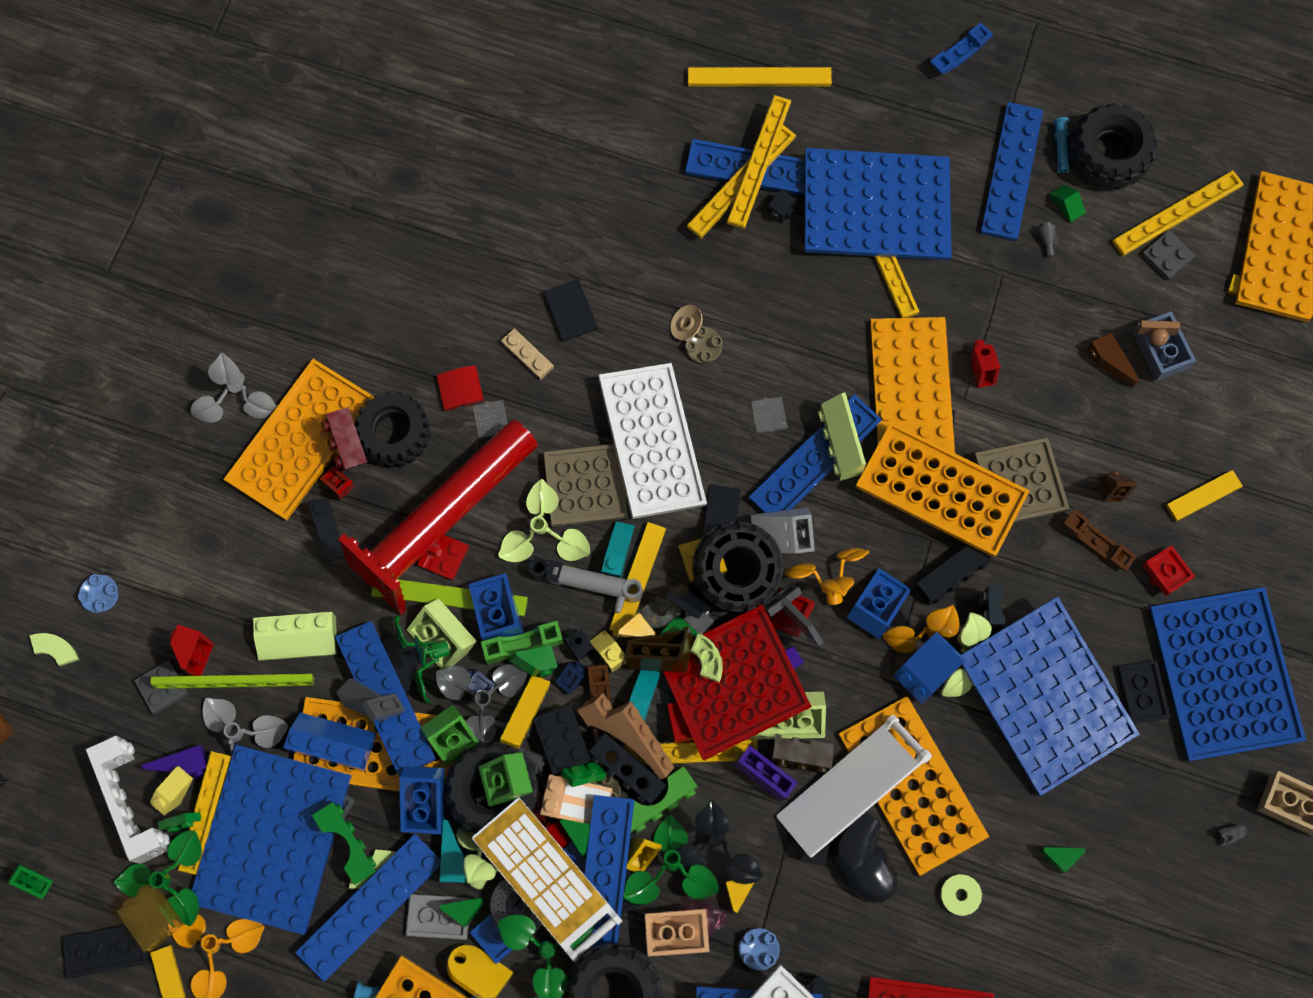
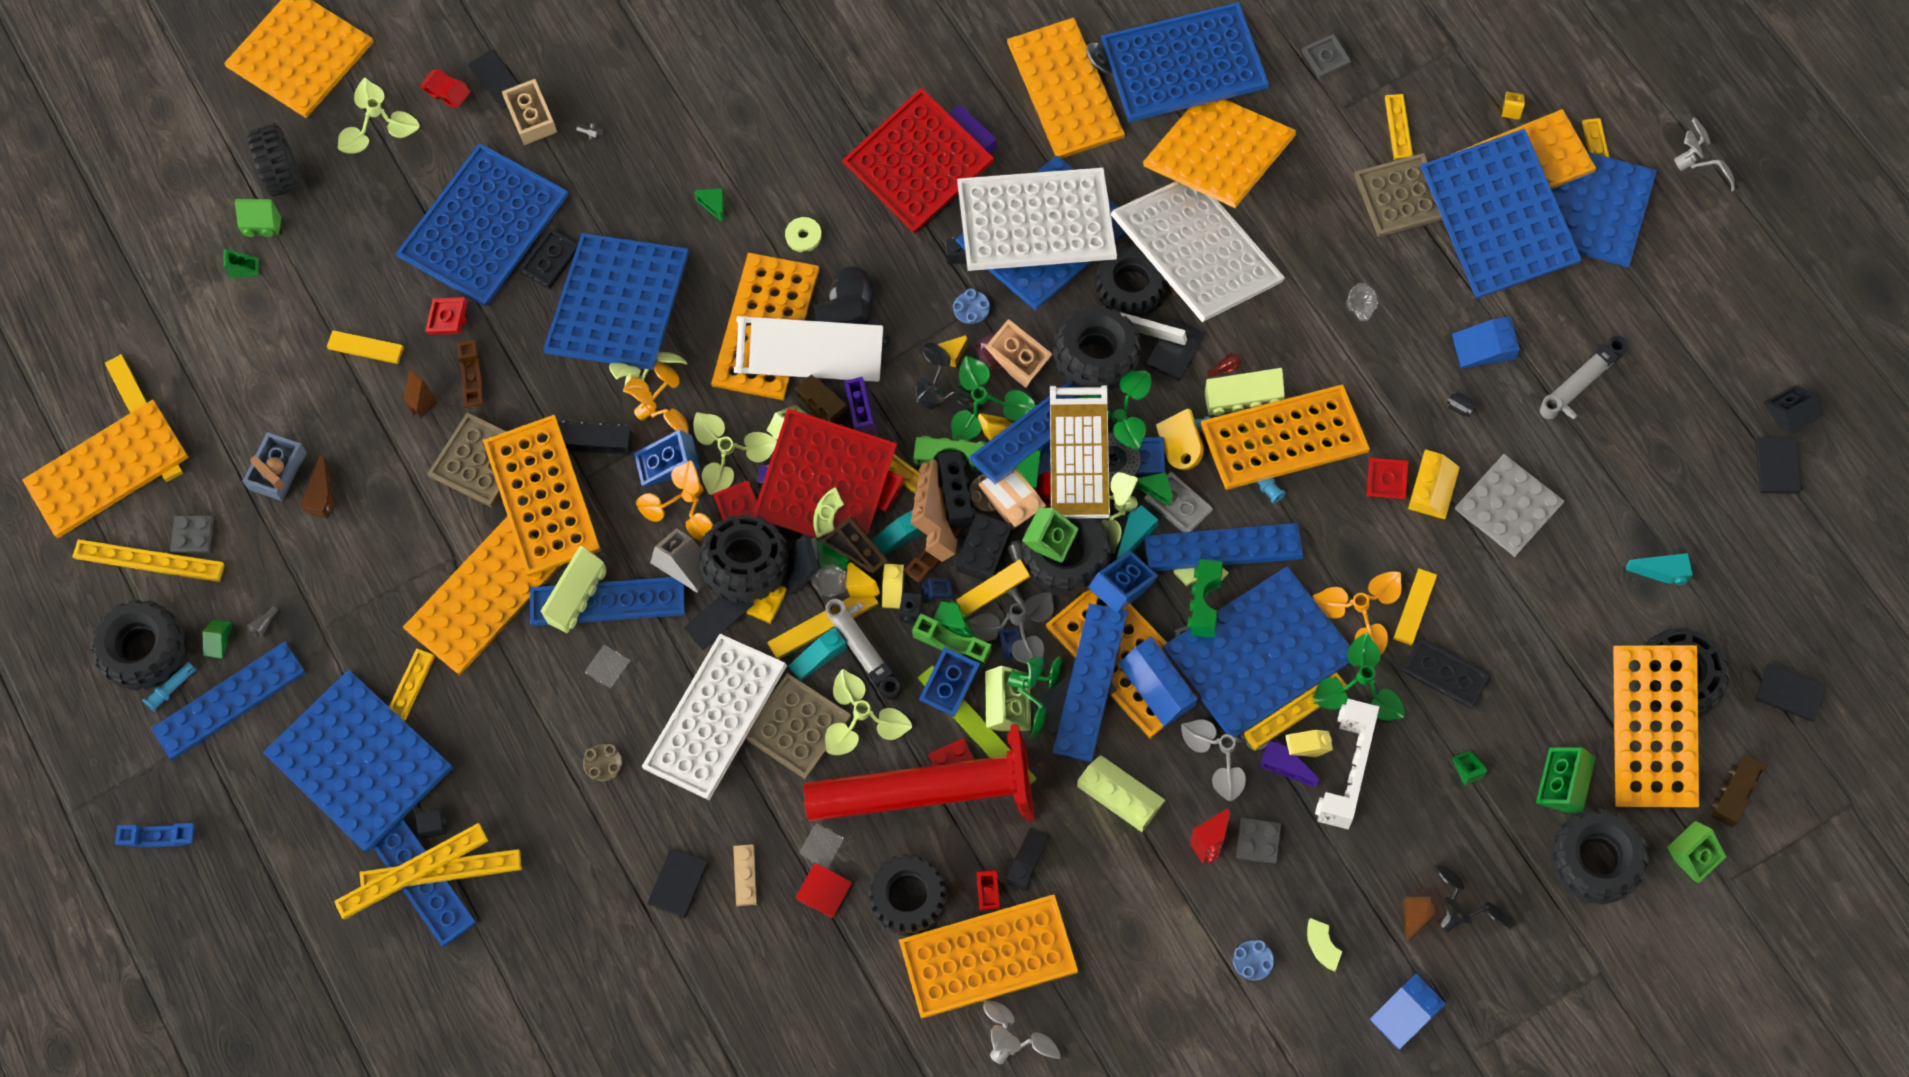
camera: 135 degrees left, 5 degrees down
clear yellow brick [117,885,184,952] -> none
lime tile [150,674,314,689] -> none
green plate [158,813,202,833] -> none
dark red brick [321,407,367,472] -> none
dark grey piece [336,678,405,722] -> none
bright green slope [420,705,480,766] -> none
green plate [561,762,606,787] -> none
tan dish [671,305,703,341] -> none
yellow tile [688,67,832,87] -> none
dark grey piece [763,583,823,646] -> none
blue slope [894,632,965,704] -> none
red torso [971,340,1001,388] -> none
black brick [979,585,1005,632] -> none
none -> yellowish green plant [693,412,777,495]

